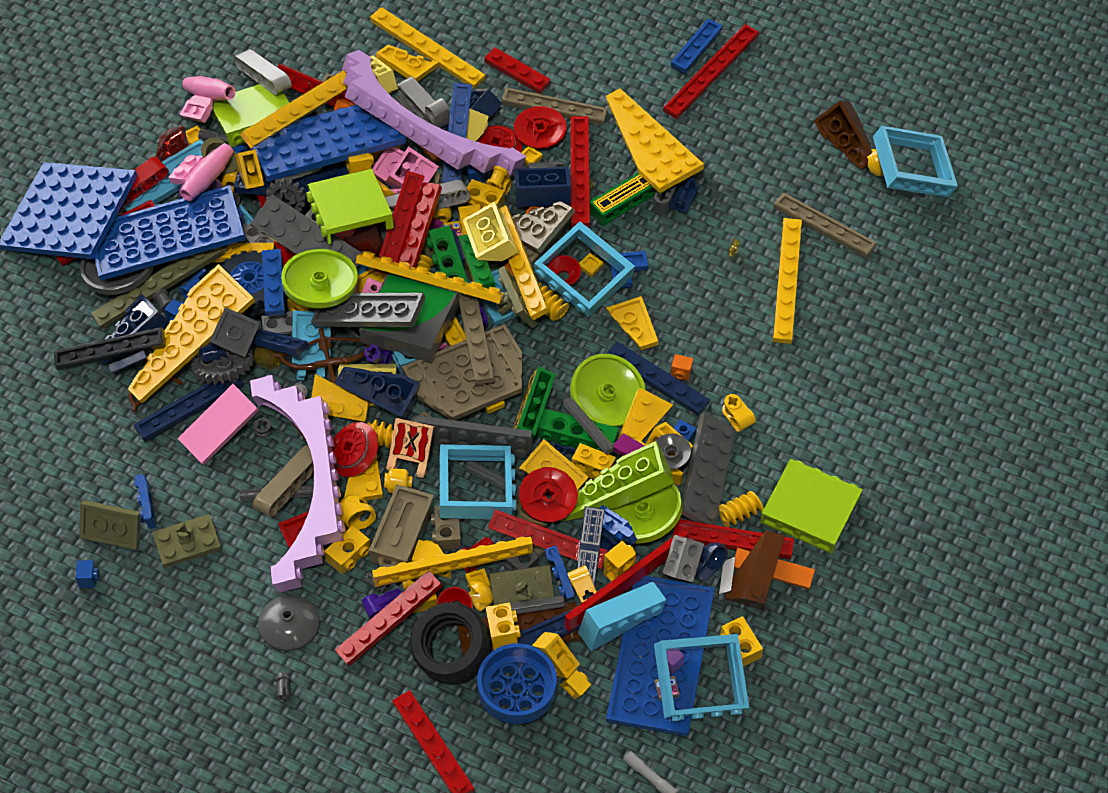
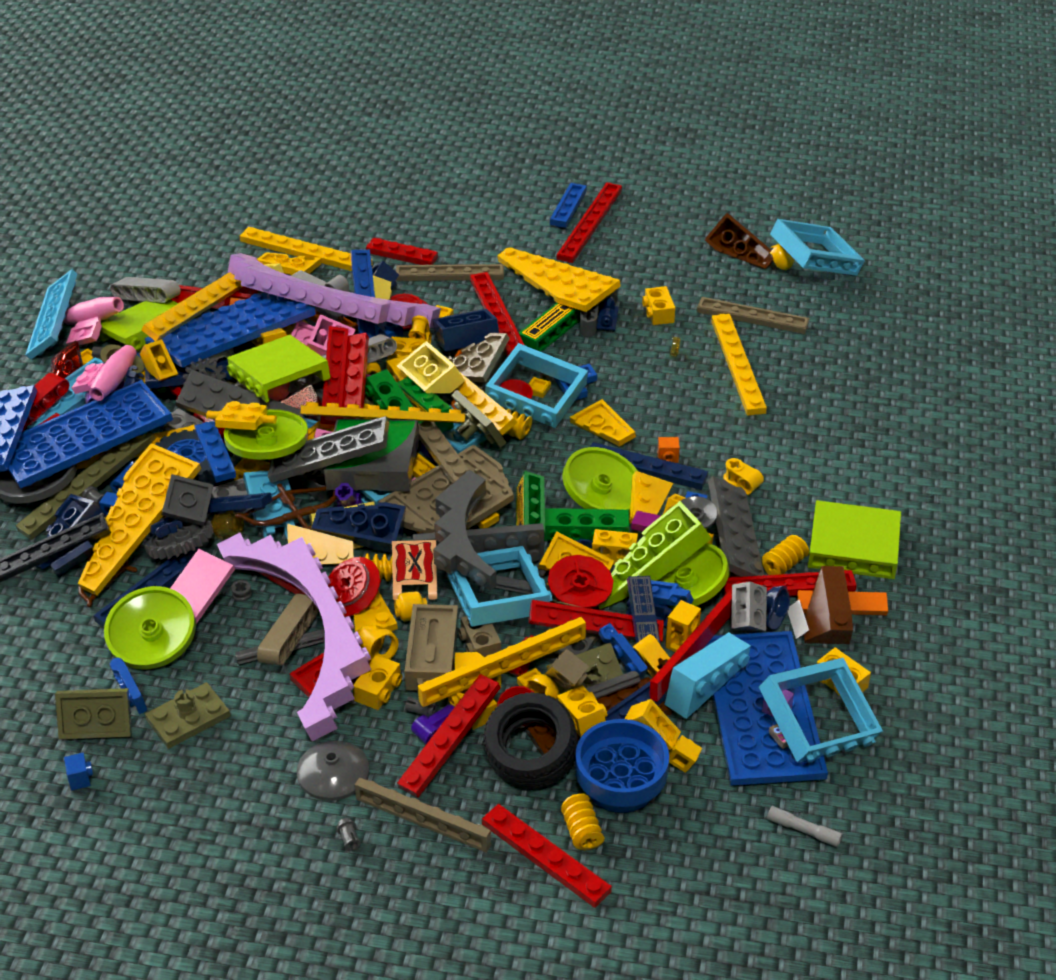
camera: 15 degrees left, 15 degrees down
red piece [514,106,567,148] -> none
dark grey axle [564,397,614,454] -> none
none -> medium azure plate [25,269,77,359]
none -> lime dish [104,586,196,669]
none -> dark blue piece [124,365,144,387]
none -> yellow plate [206,401,277,430]
none -> dark tan plate [355,777,491,853]
none -> dark grey arch [433,470,496,591]
none -> dark tan brick [545,649,589,691]
none -> yellow piece [561,794,605,851]
none -> yellow brick [642,286,675,325]

